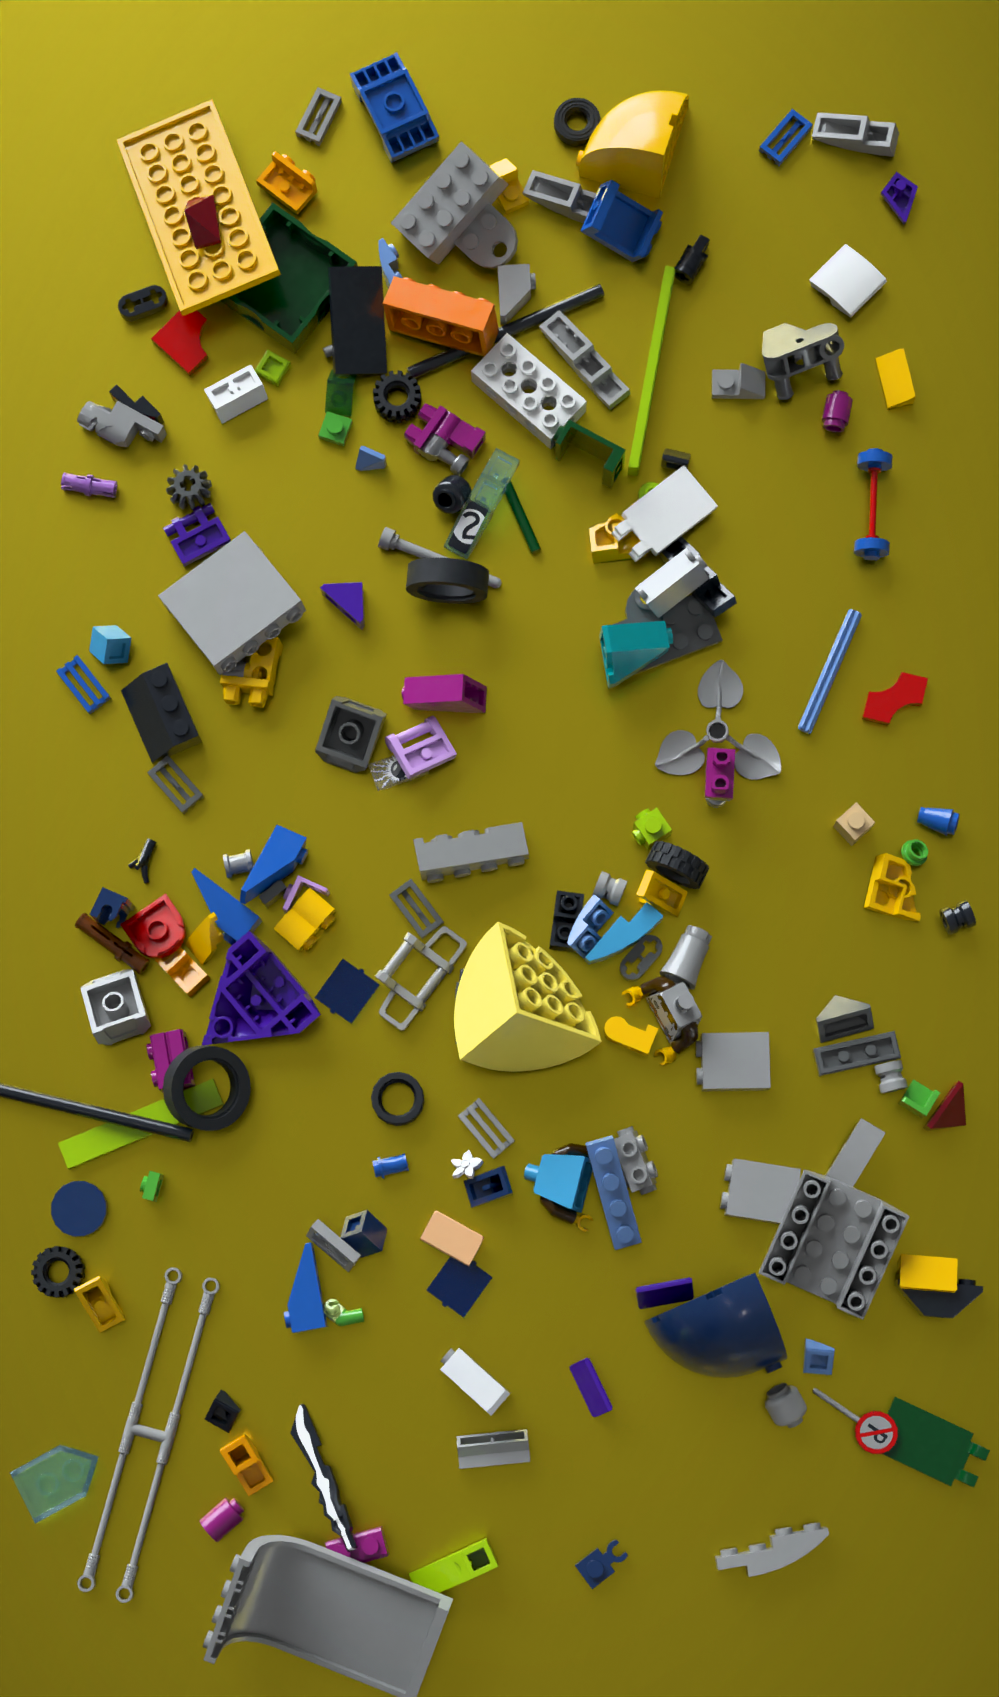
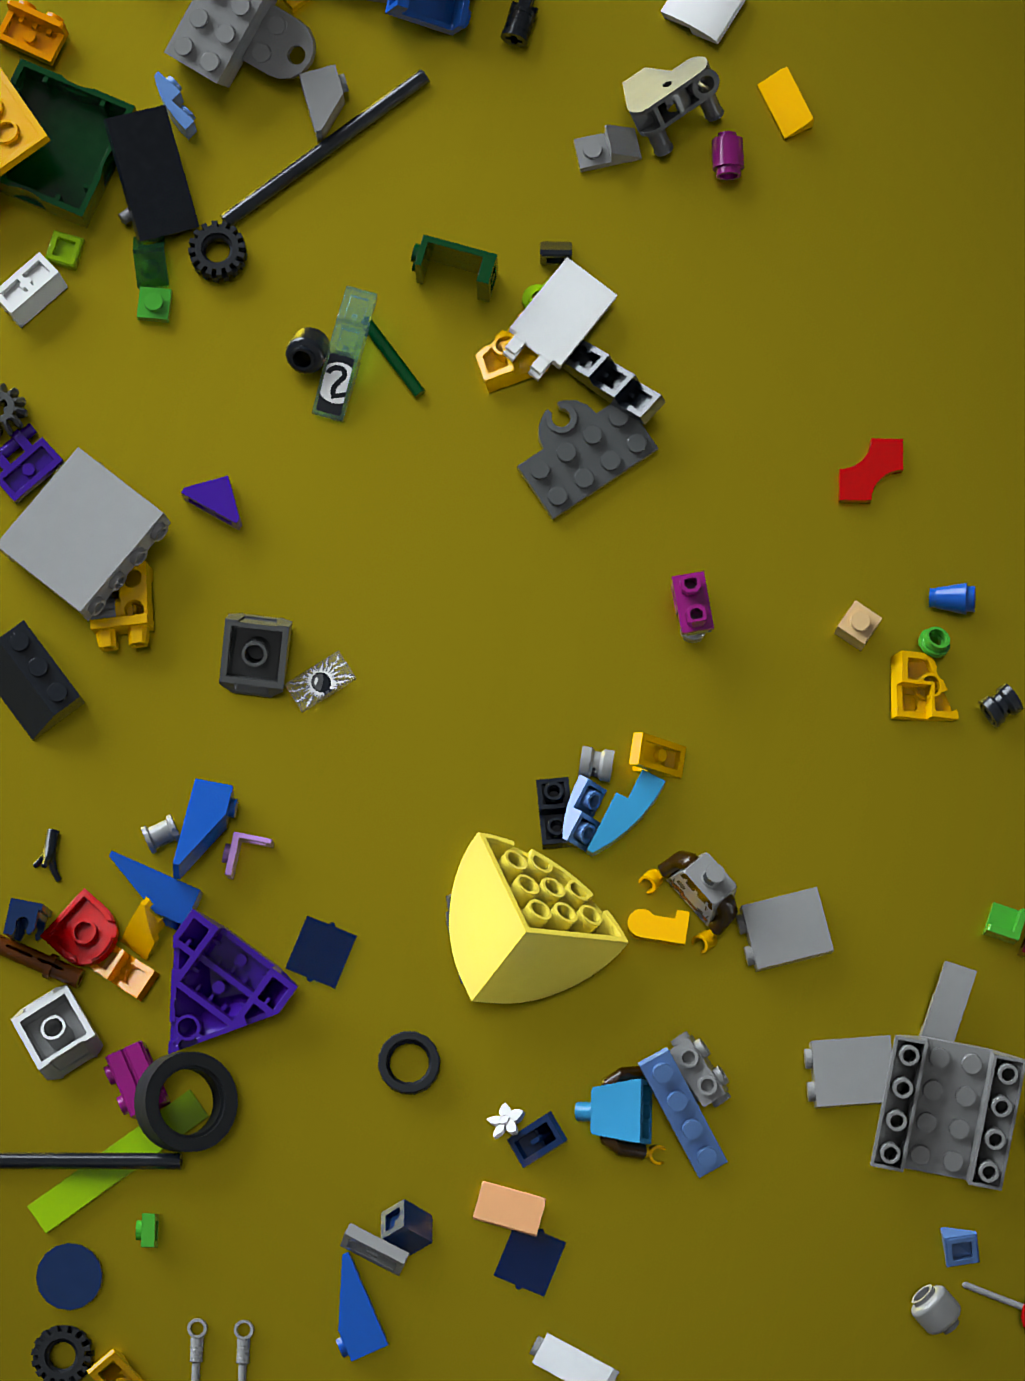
camera: 15 degrees left, 0 degrees up
dark grey tile [147,755,204,814] -> none
dark grey tile [259,880,287,909] -> none
yellow brick [274,888,336,952] -> none
arm [324,1299,364,1326] -> none
medium blue slope [355,446,387,471] -> none
blue pin [372,1153,409,1179] -> none
light grey bar [375,926,467,1031] -> none
light grey piece [378,527,502,588] -> none
orange brick [383,276,499,357] -> none
lavender plate [385,716,457,779] -> none
dark grey tile [389,879,444,940] -> none
magenta slope [402,674,487,713] -> none
magenta hips [404,403,486,476] -> none
black tyre [406,558,489,604] -> none
light grey wedge [413,822,529,883] -> none
light grey tile [458,1098,515,1159] -> none
white brick [471,333,587,449] -> none
light grey slope [539,310,630,410] -> none
dark purple slope [570,1358,613,1417] -> none
teal slope [599,621,673,689] -> none
dark grey beam [619,935,663,982] -> none
lime tile [628,266,675,476] -> none
lime brick [632,807,672,850] -> none
light grey brick [635,548,709,618] -> none
dark purple slope [635,1277,694,1309] -> none
dark blue brick [644,1273,787,1378] -> none
black tyre [645,841,709,889] -> none
light grey plant [655,660,781,780] -> none
light grey plant [660,925,712,989] -> none
medium blue axle [798,609,862,734] -> none
dark grey tile [813,1031,901,1076] -> none
dark grey slope [816,995,874,1043] -> none
blue axle [854,448,893,560] -> none
light grey wheel [874,1060,908,1094] -> none

